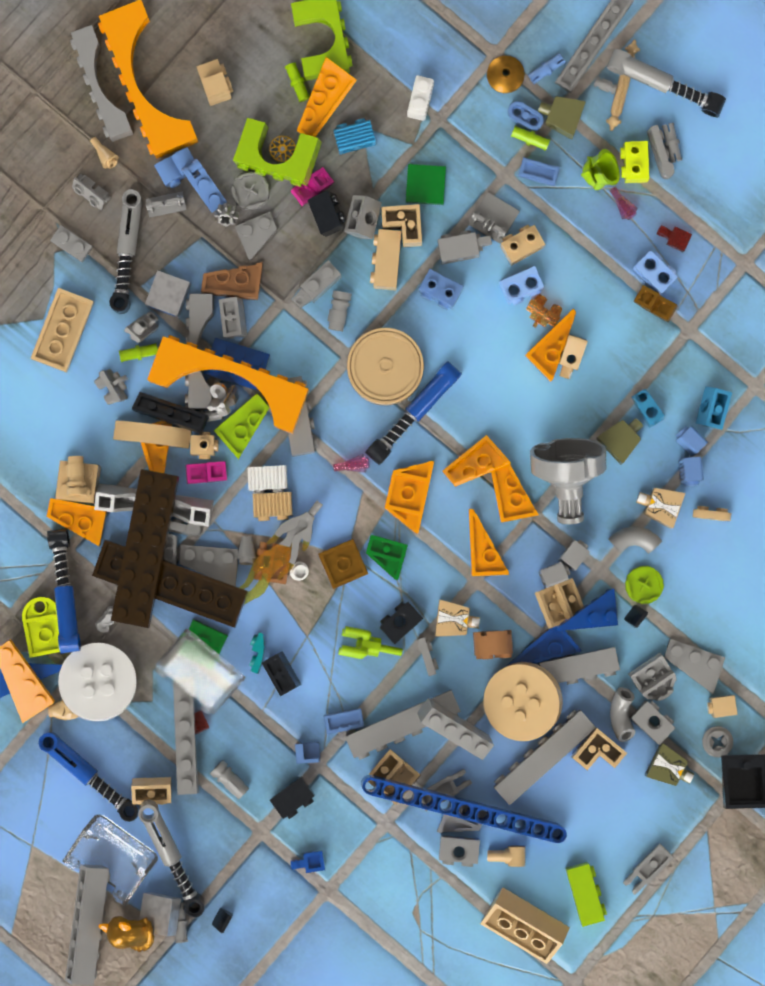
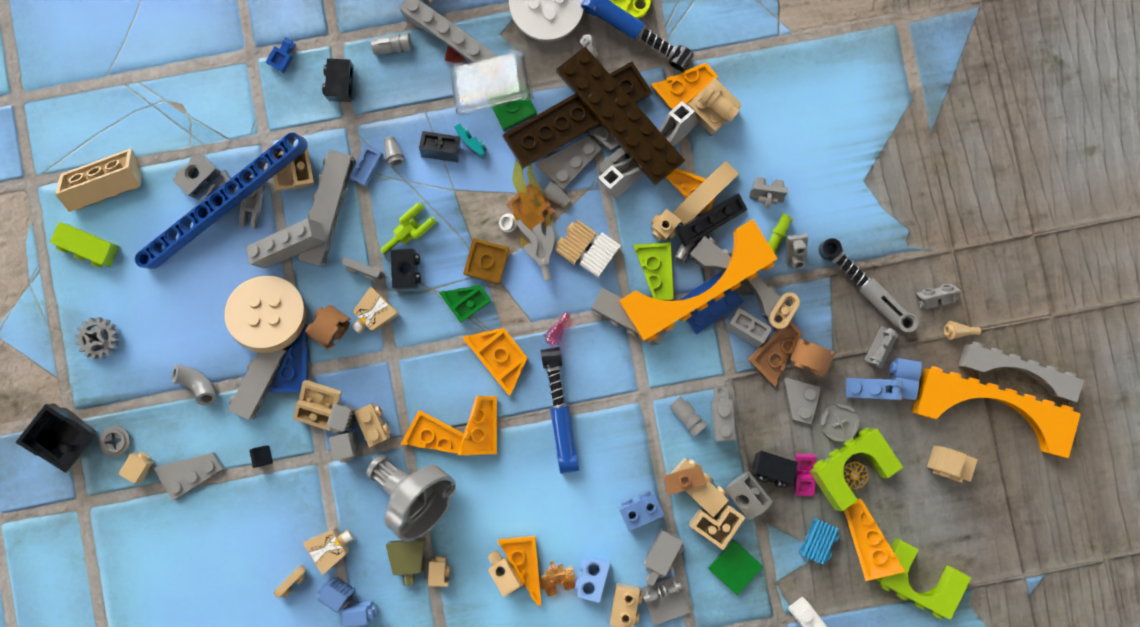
camera: 125 degrees right, 0 degrees up
tan plate [30,288,94,373] -> none
light grey plate [50,225,93,263] -> none
flat silver piece [145,270,191,318] -> none
dark pink slope [185,461,227,484] -> none
light grey hips [207,383,238,417] -> none
light grey gear [214,202,239,227] -> none
lime pin [285,62,310,102] -> none
medium blue panel [295,742,320,764] -> none
tan brick [347,328,424,406] -> none
light orange wing [469,509,509,576] -> none
tan pin [487,846,525,867] -> none
light grey brick [493,710,596,805] -> none
blue wing [556,589,618,631] -> none
tan brick [571,728,627,770] -> none
light grey cylinder [608,526,662,554] -> none
light grey hinge [623,843,674,894] -> none
lime tile [625,566,664,604] -> none
light grey slope [628,653,676,701] -> none
light grey brick [630,701,675,745] -> none
dark azure leg [631,389,665,428] -> none
olive torso [645,743,694,786] -> none
none -> light grey gear [75,317,120,359]
none -> tan brick [354,403,391,447]
none -> light grey cone [384,136,404,166]
none -> tan brick [428,556,450,587]
none -> medium nougat plate [663,465,706,495]
none -> tan plate [769,292,800,329]
none -> medium nougat brick [790,338,836,377]

